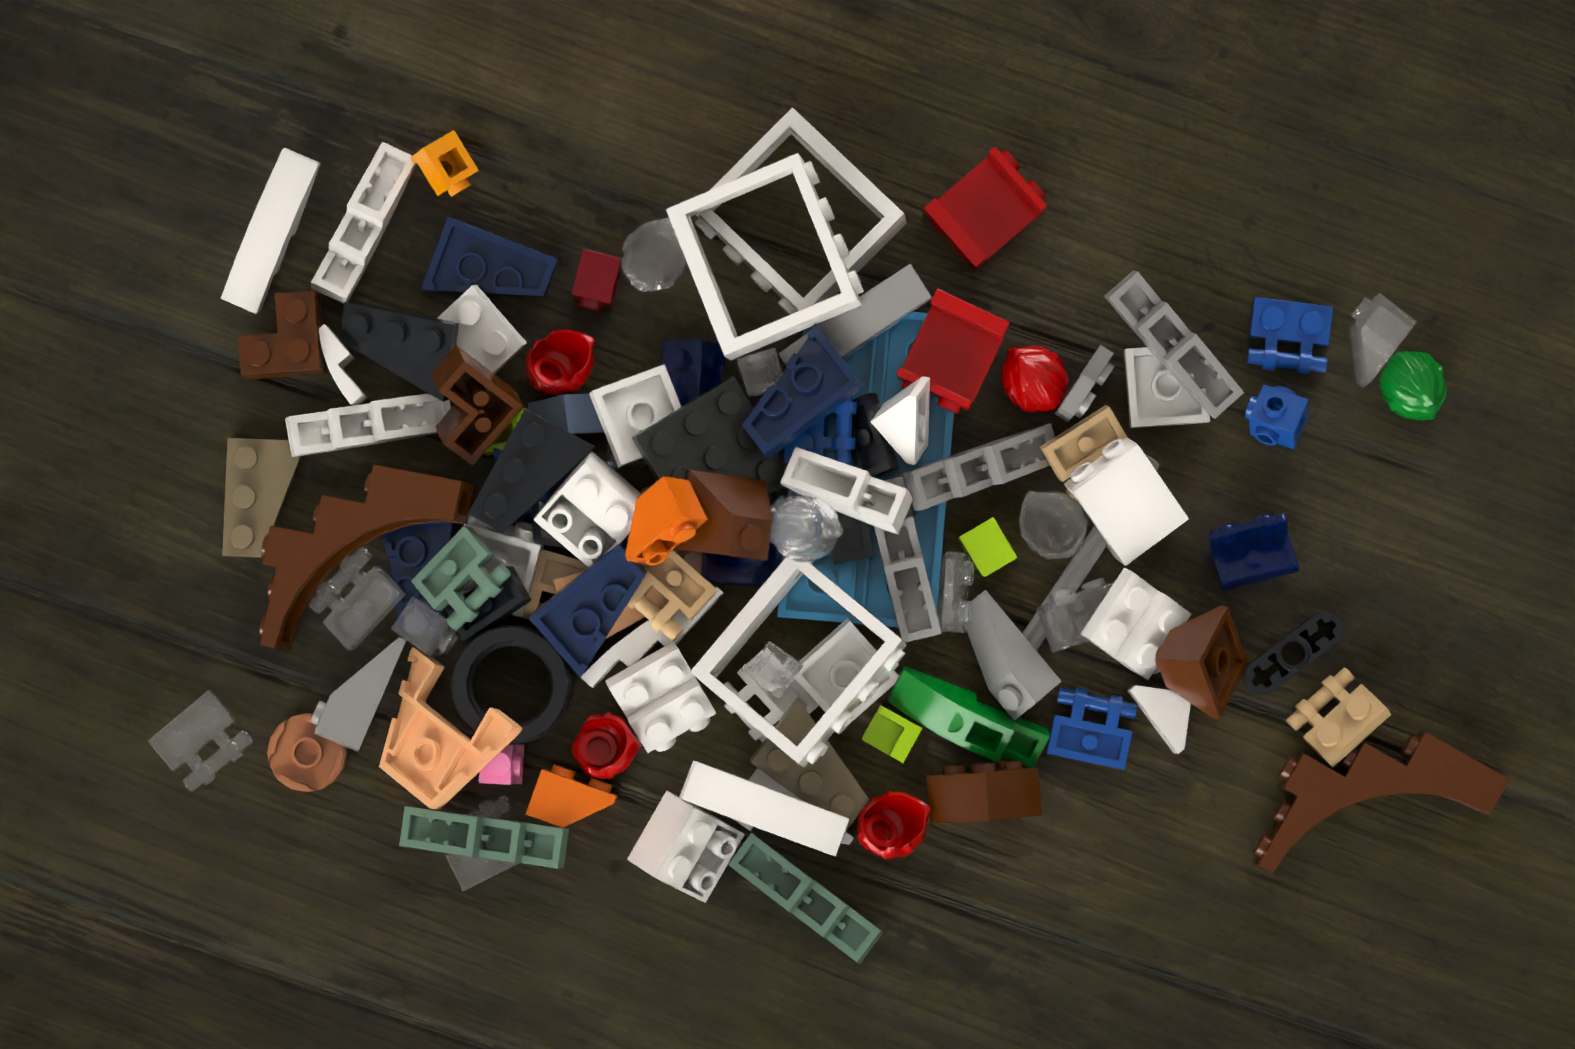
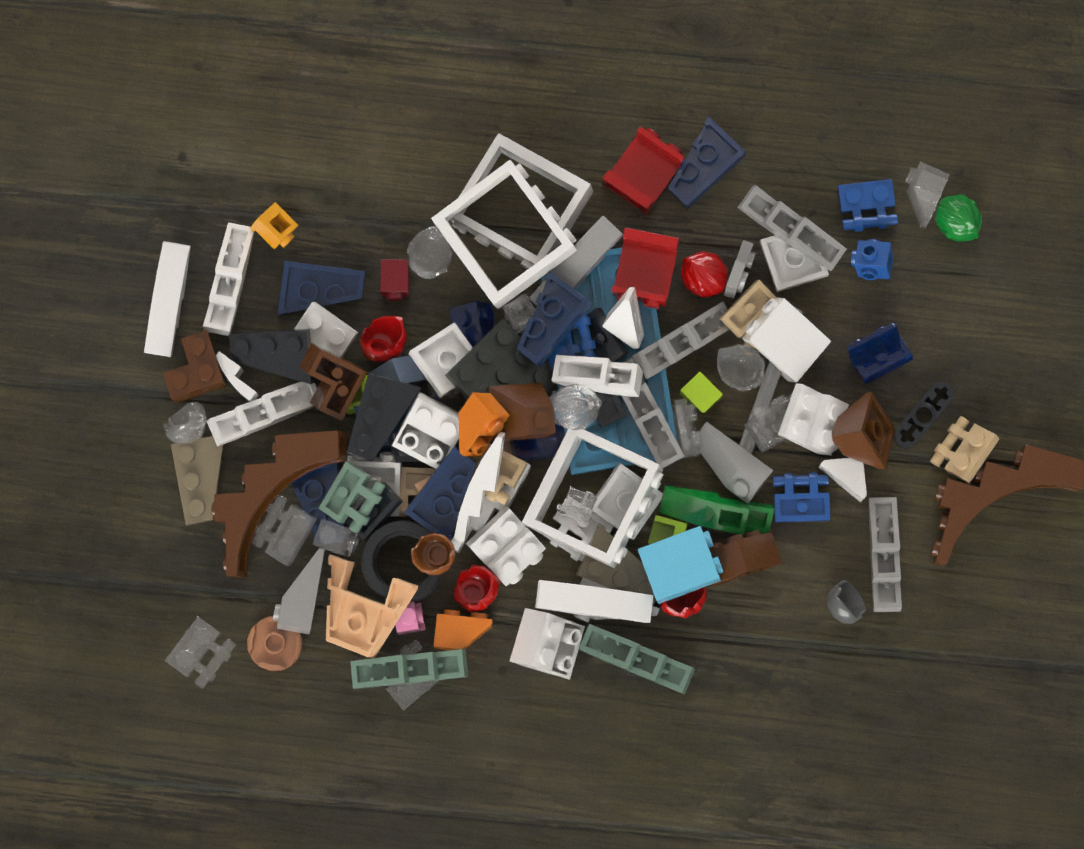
camera: 15 degrees left, 5 degrees down
none -> clear hair [163,402,207,444]
none -> dark orange hair [411,533,456,575]
none -> white slope [453,432,505,542]
none -> medium azure brick [638,526,723,604]
none -> dark blue wing [668,116,746,210]
none -> dark grey hair [827,580,866,624]
none -> light grey slope [869,497,902,612]

